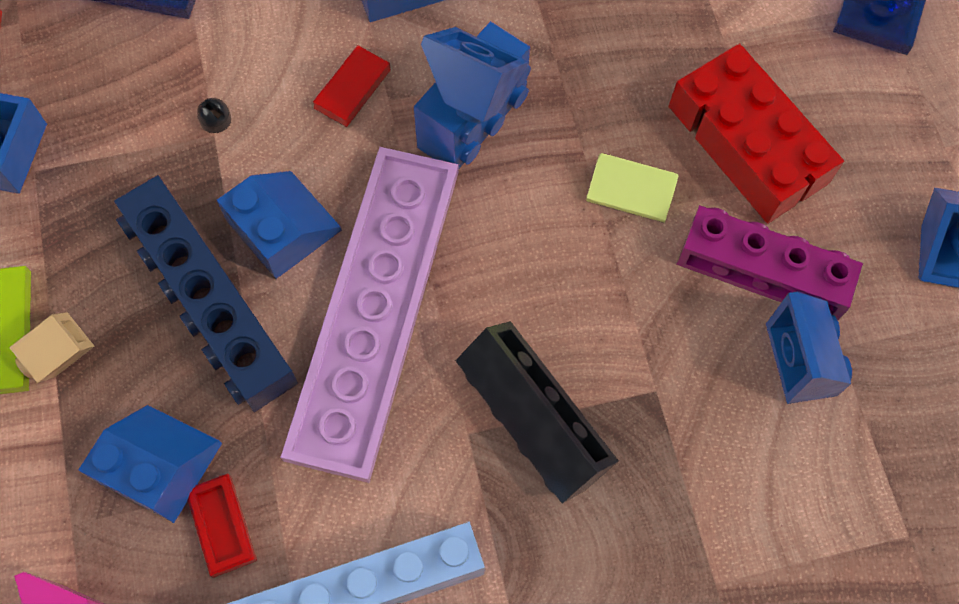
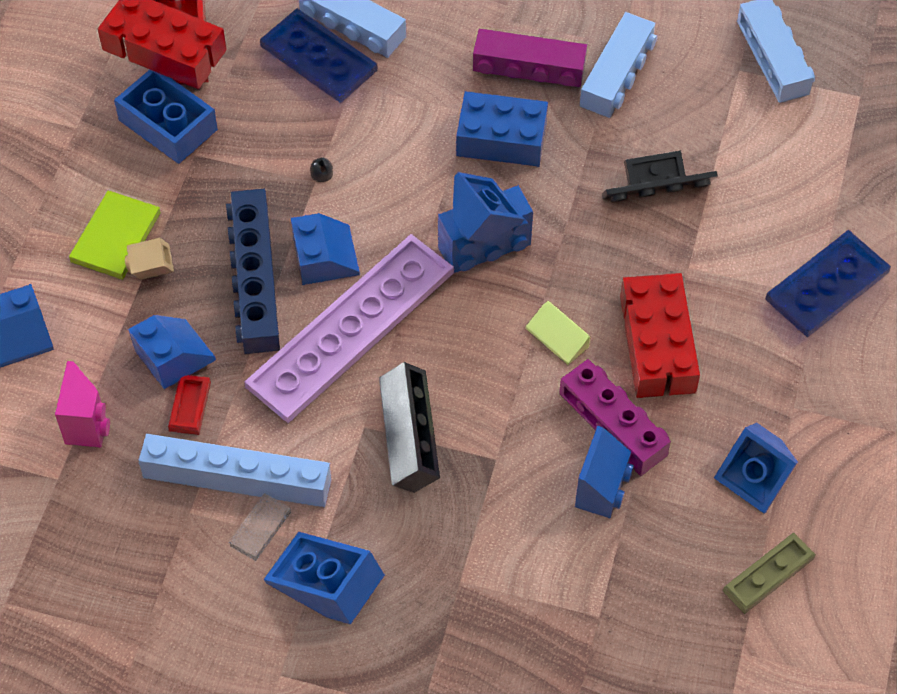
camera: 30 degrees right, 10 degrees down
red tile [313,45,391,127] -> none

